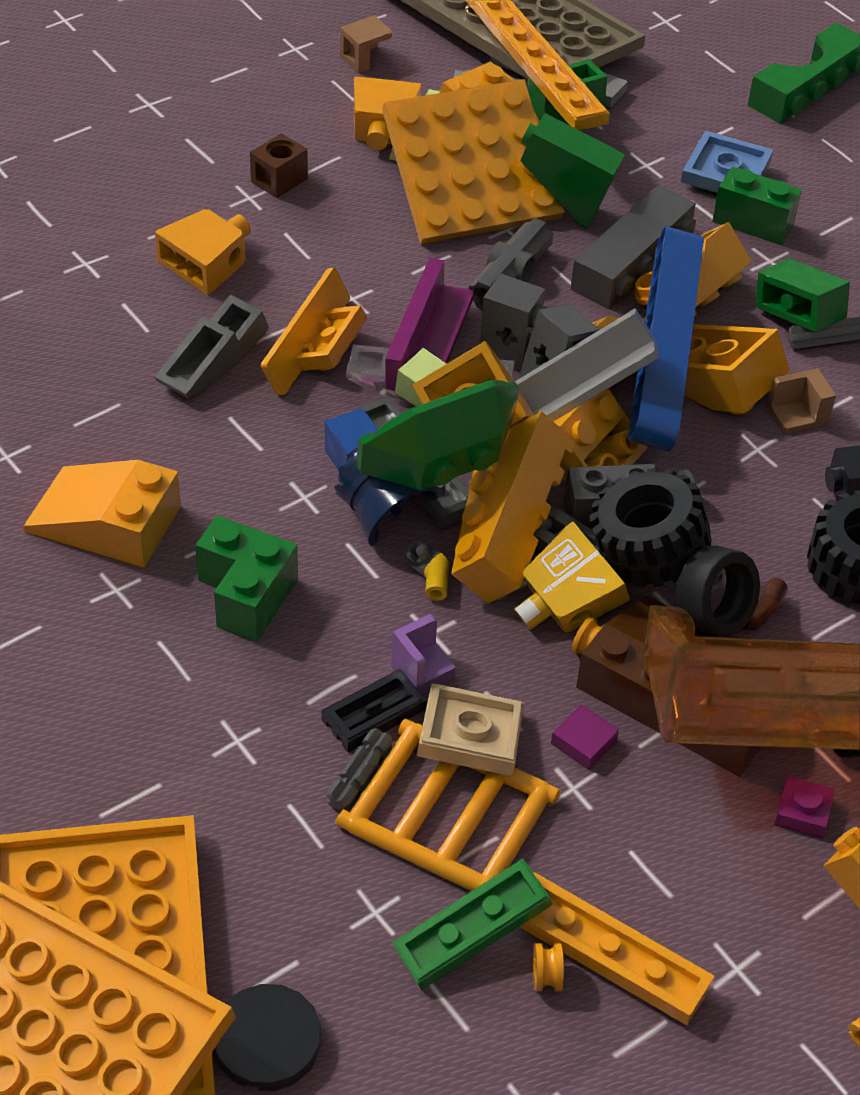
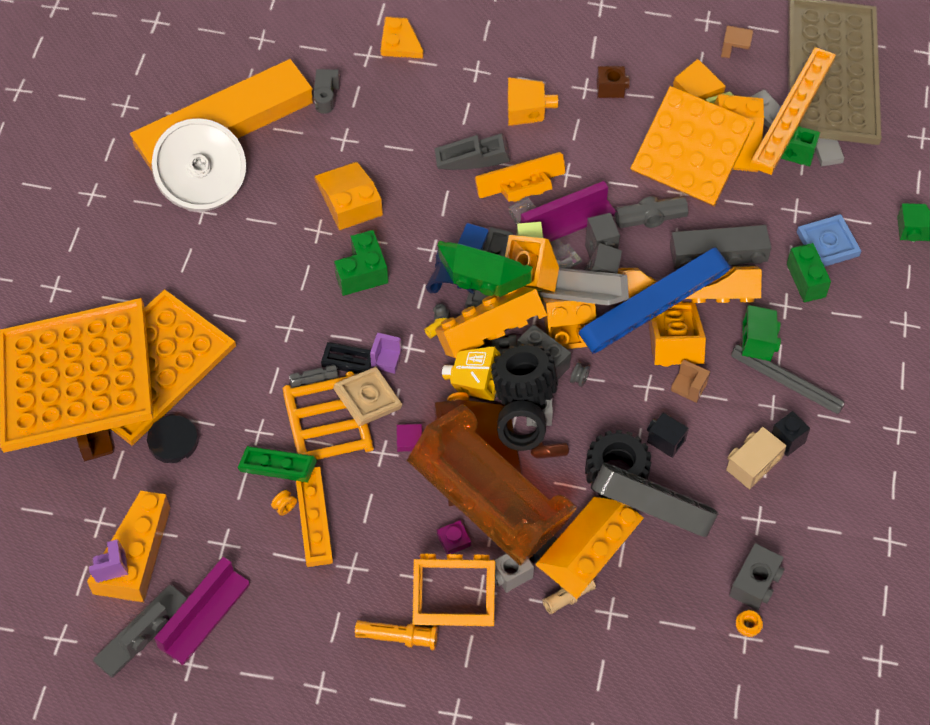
camera: 50 degrees right, 10 degrees up
green slope [520,113,625,229] -> none

